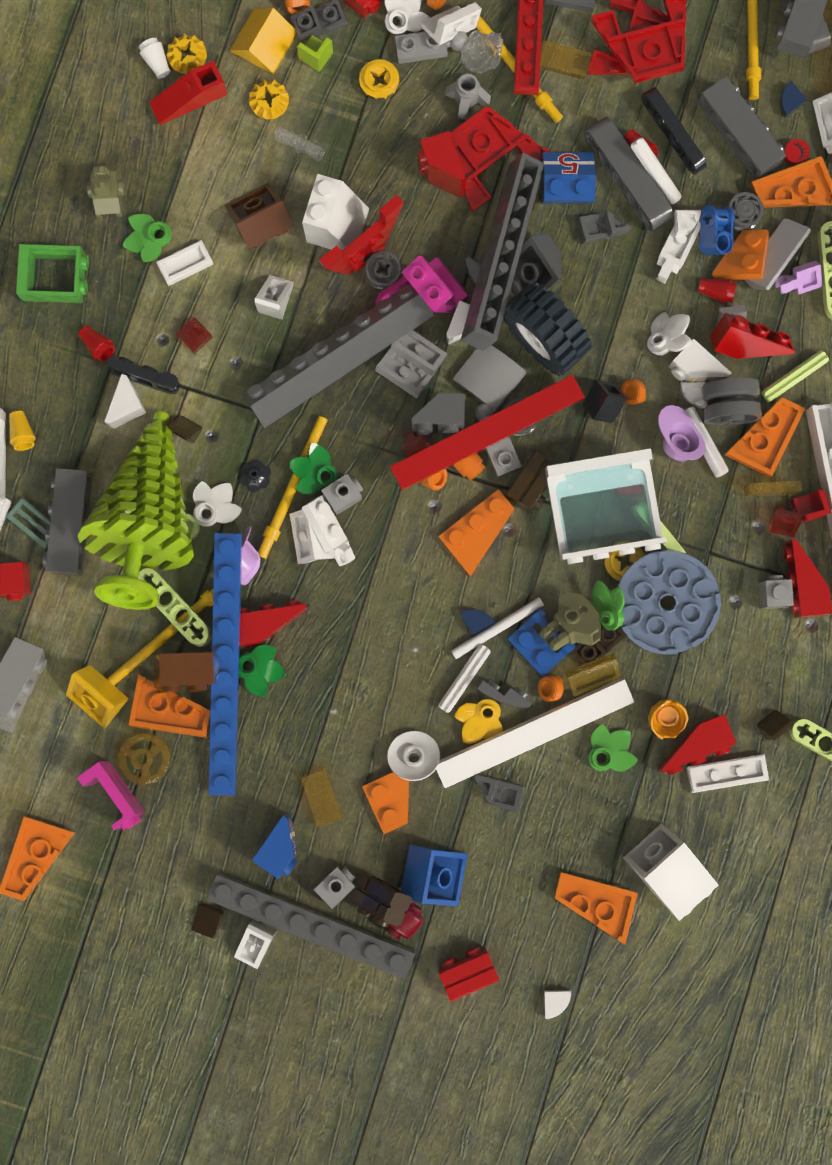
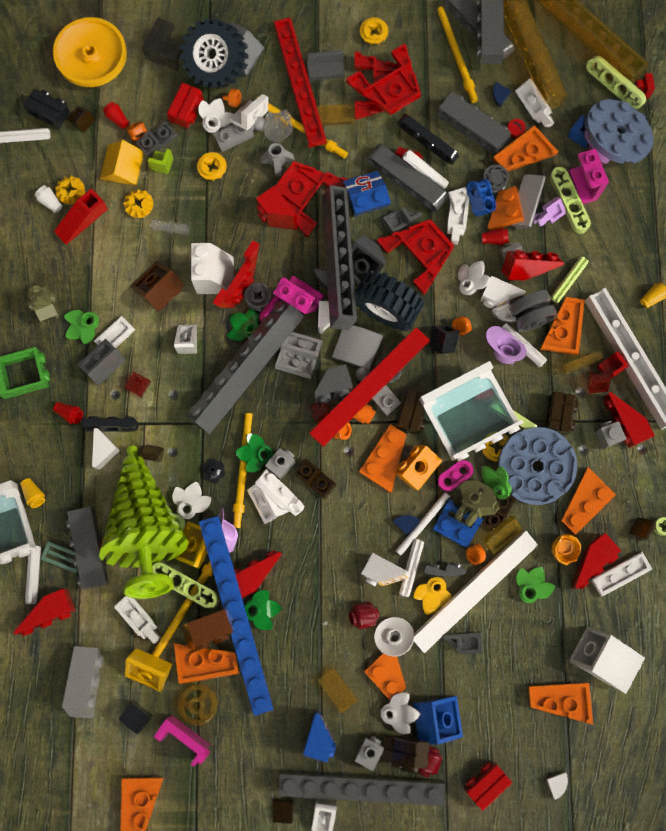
camera: 20 degrees left, 5 degrees down
none -> dark grey panel [78,339,126,385]
none -> white hinge [114,596,161,644]
none -> black panel [119,701,153,735]
none -> yellow slope [174,521,207,569]
none -> green plate [227,309,259,342]
none -> dark brown slope [293,458,337,500]
none -> dark red head [348,601,379,630]
none -> white slope [361,553,410,586]
none -> red wing [376,219,455,296]
none -> white plate [381,692,420,734]
none -> light orange brick [395,444,442,490]
none -> dark pink plate [438,460,473,492]
none -> dark brown brick [545,391,578,436]
none -> orange wing [560,467,616,535]

